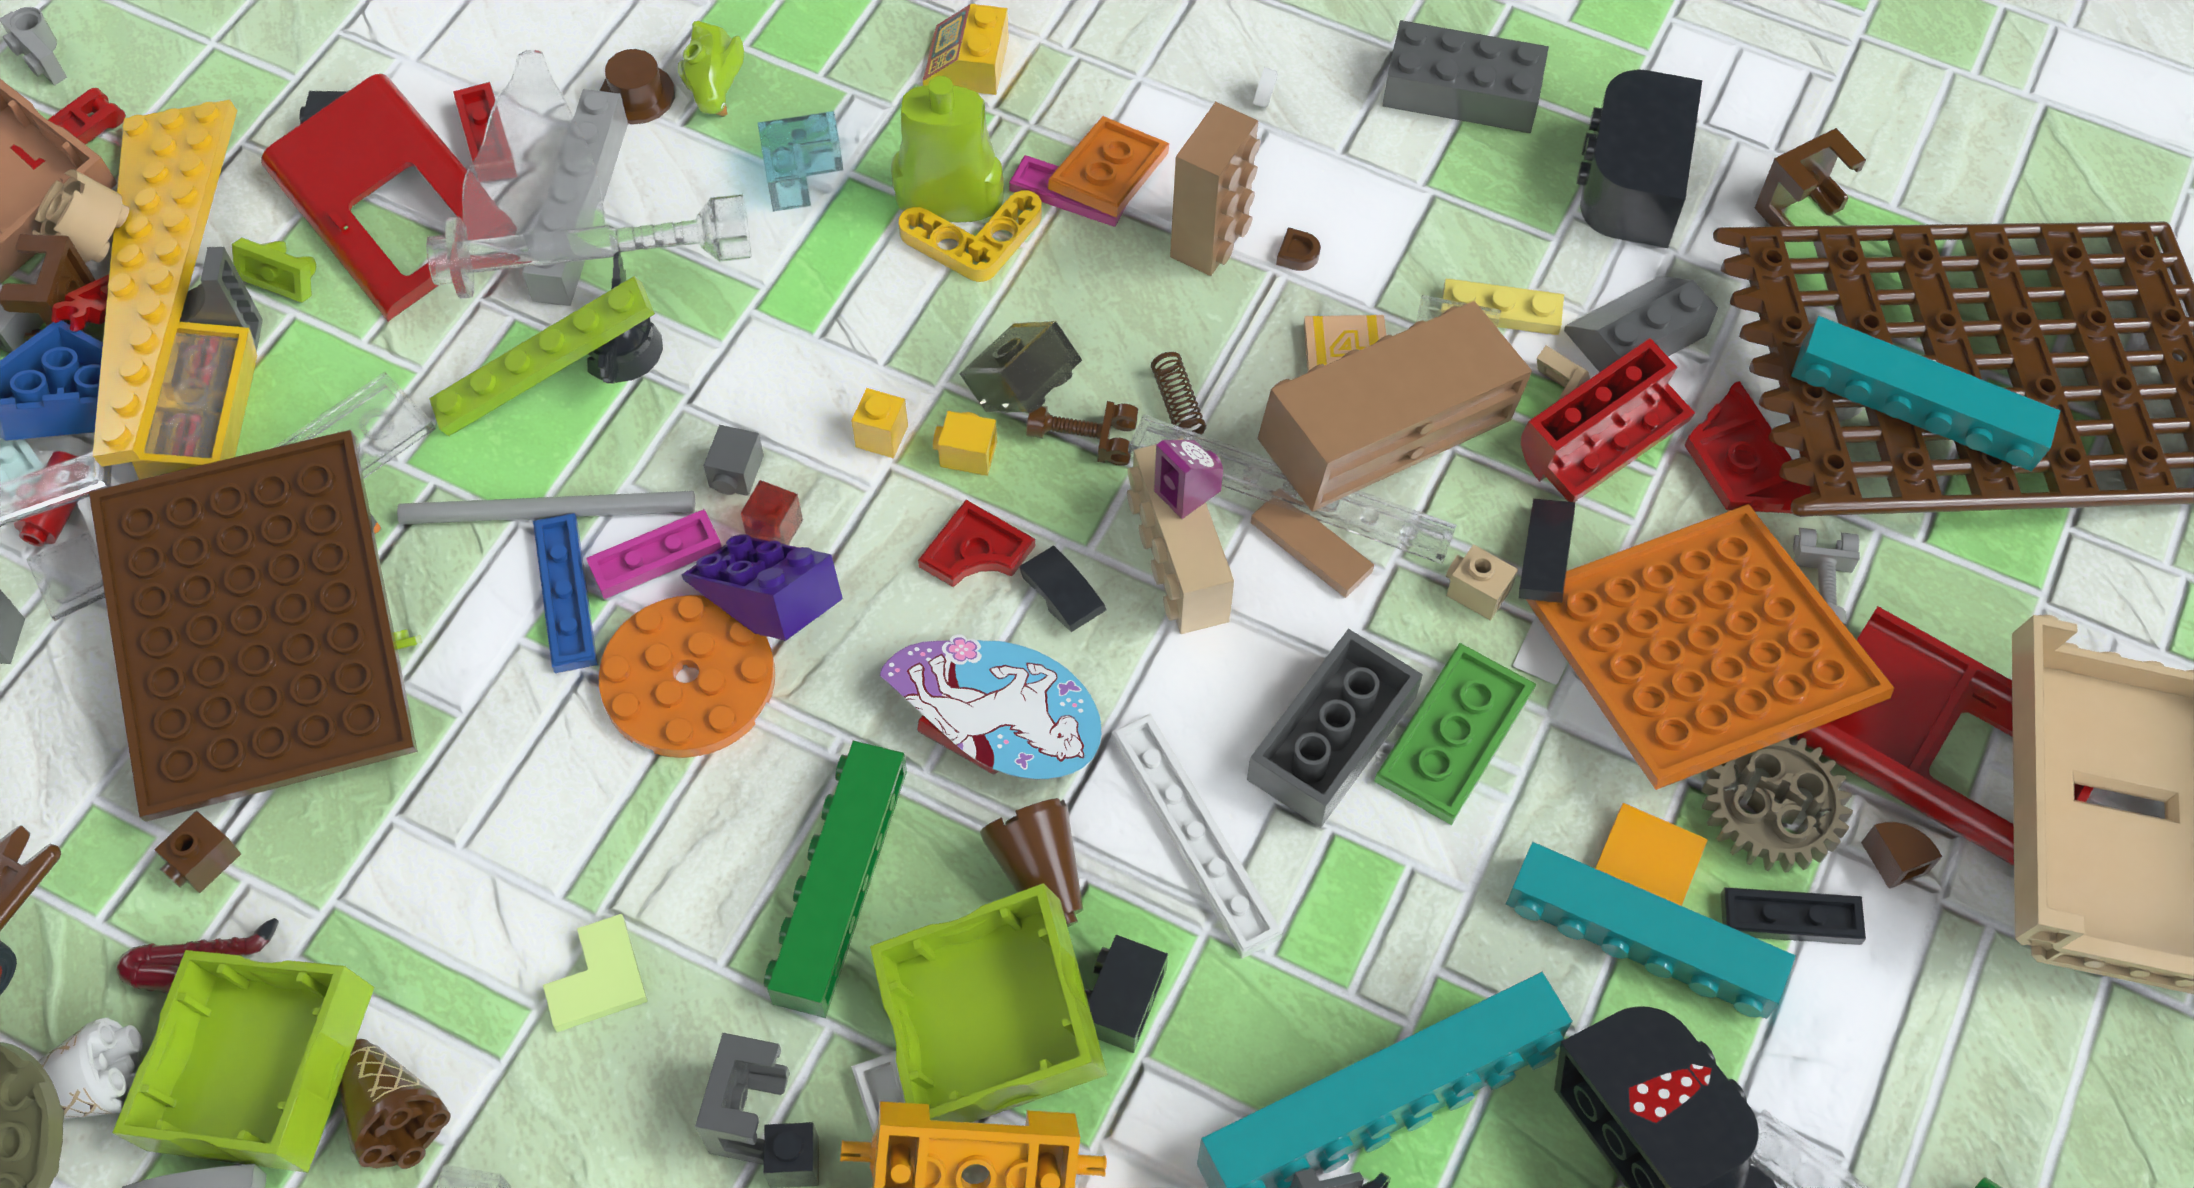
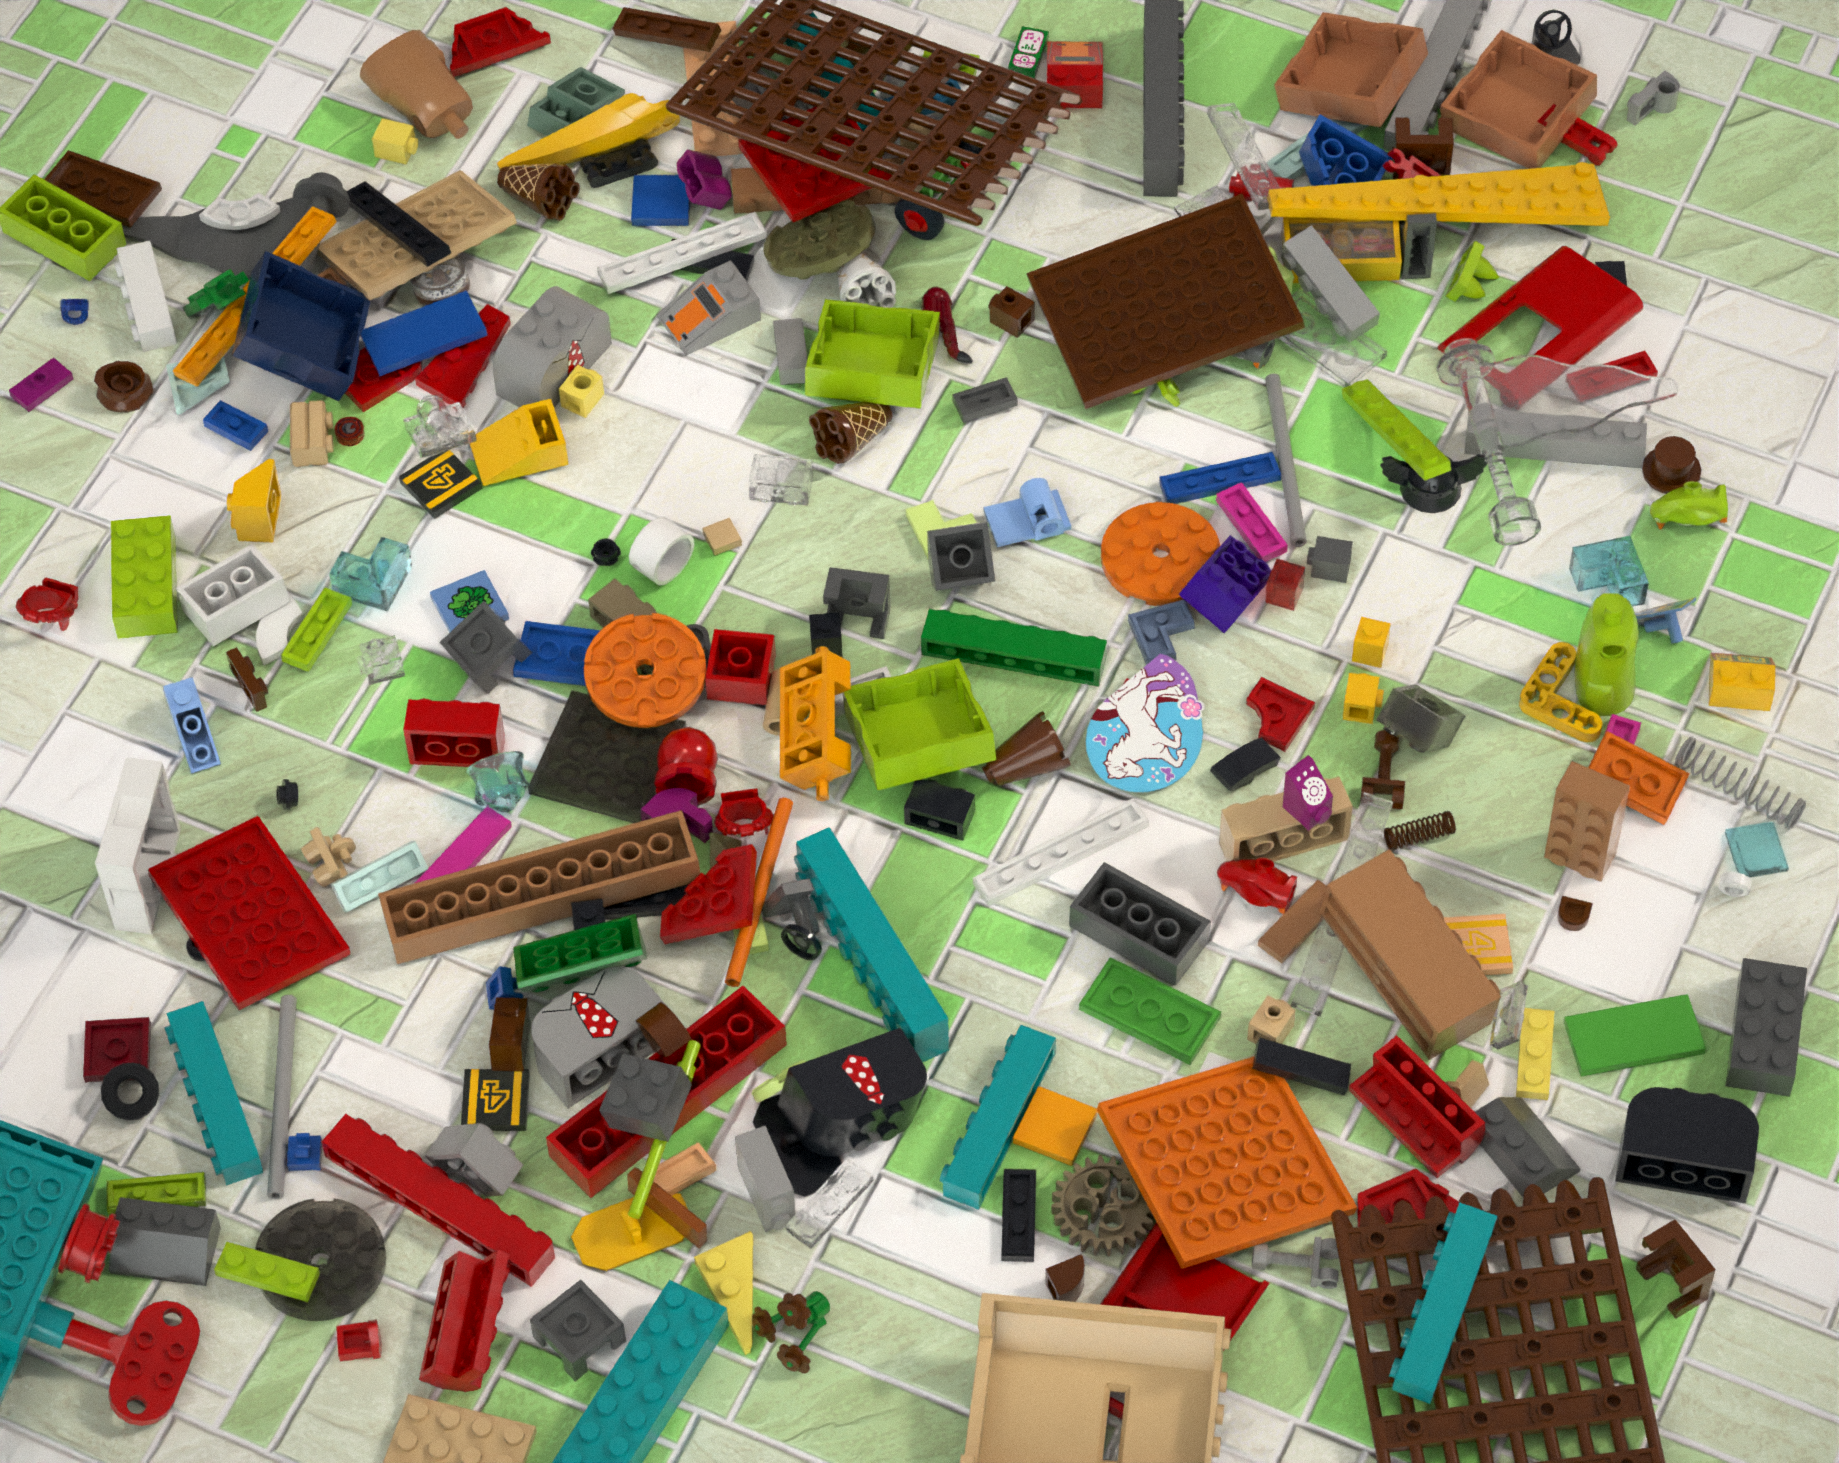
camera: 90 degrees right, 5 degrees down
tan brick [33,169,129,263] -> none
none -> dark grey slope [927,522,995,591]
none -> dark grey plate [952,377,1018,423]
none -> light blue piece [983,478,1071,547]
none -> sand blue tile [1128,600,1195,665]
none -> red animal [1217,858,1298,914]
none -> light grey brick [1281,225,1380,343]
none -> bright green tile [1563,994,1706,1077]
none -> medium blue shield [1635,597,1697,643]
none -> light grey piece [1675,736,1806,830]
none -> clear light blue piece [1724,821,1789,878]

